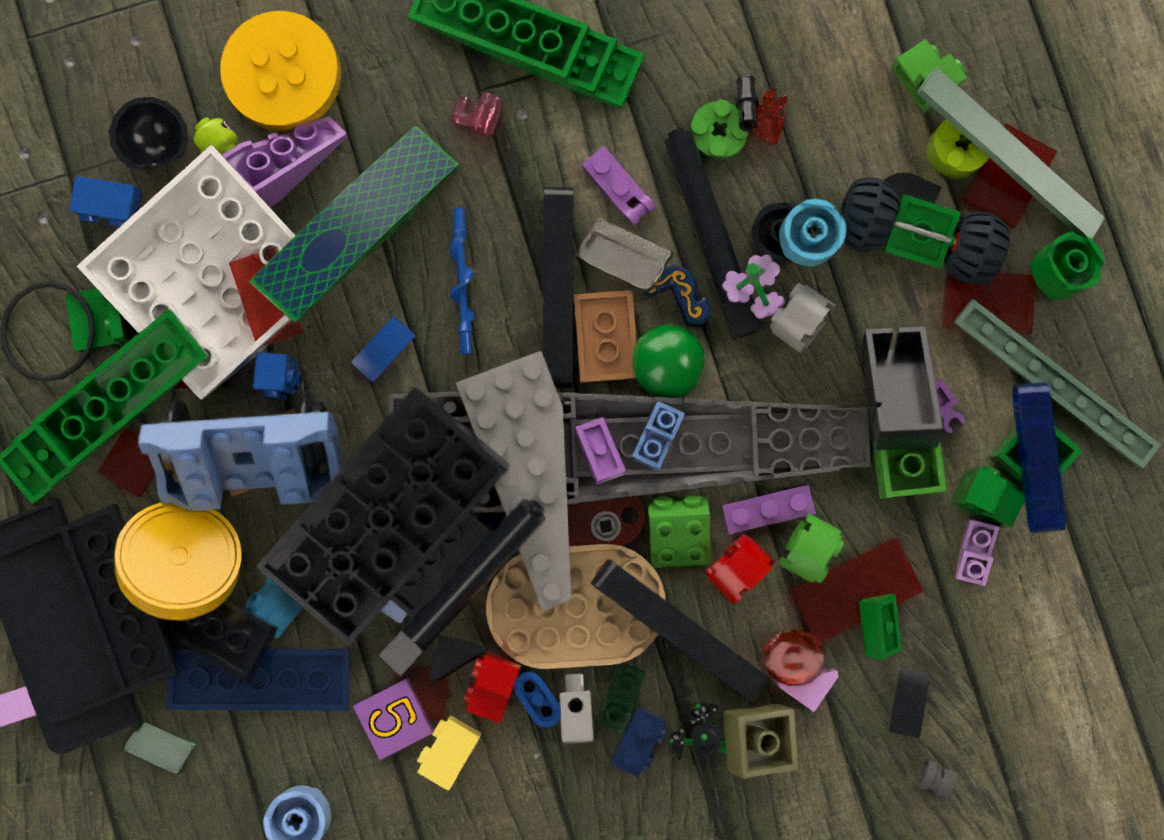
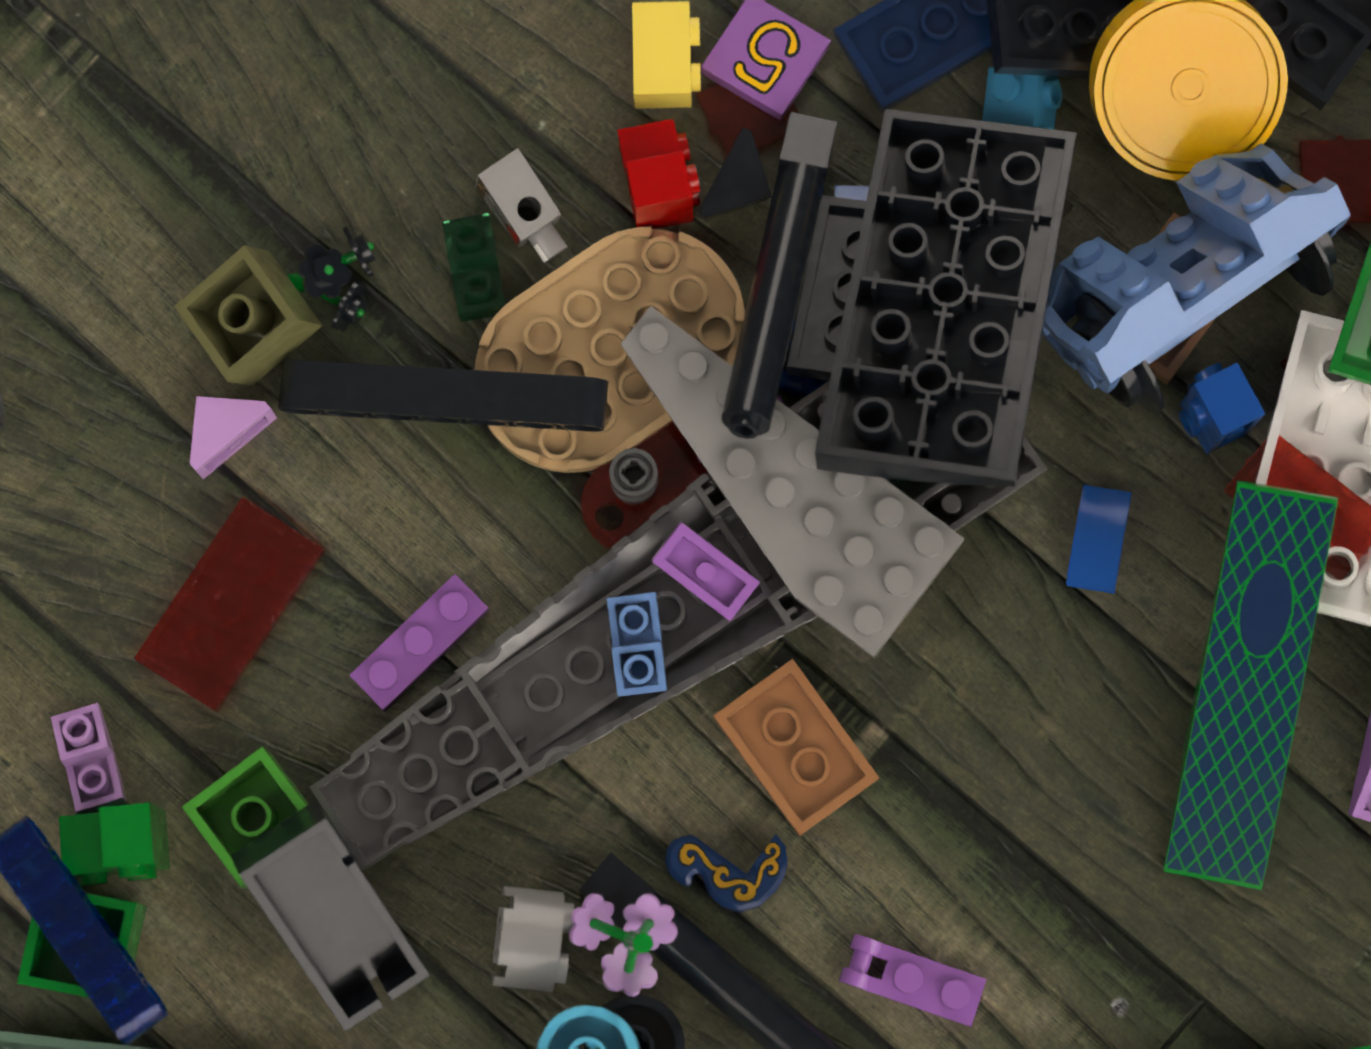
camera: 150 degrees right, 5 degrees down
blue piece [449,208,474,355] -> none
clear pink piece [451,93,504,137] -> none
blue plate [514,671,561,728] -> none
black beam [543,187,574,388] -> none
clear smoke piece [574,218,674,293] -> none
dark blue brick [610,704,668,777] -> none
green cylinder [632,324,705,398] -> none
bright green bracket [647,494,710,568] -> none
red brick [704,534,775,605] -> none
clear red tile [764,630,825,686] -> none
bright green brick [779,513,844,583] -> none
green slope [859,593,902,660] -> none
black slope [889,668,930,738] -> none
medium lavender plate [935,378,966,434] -> none

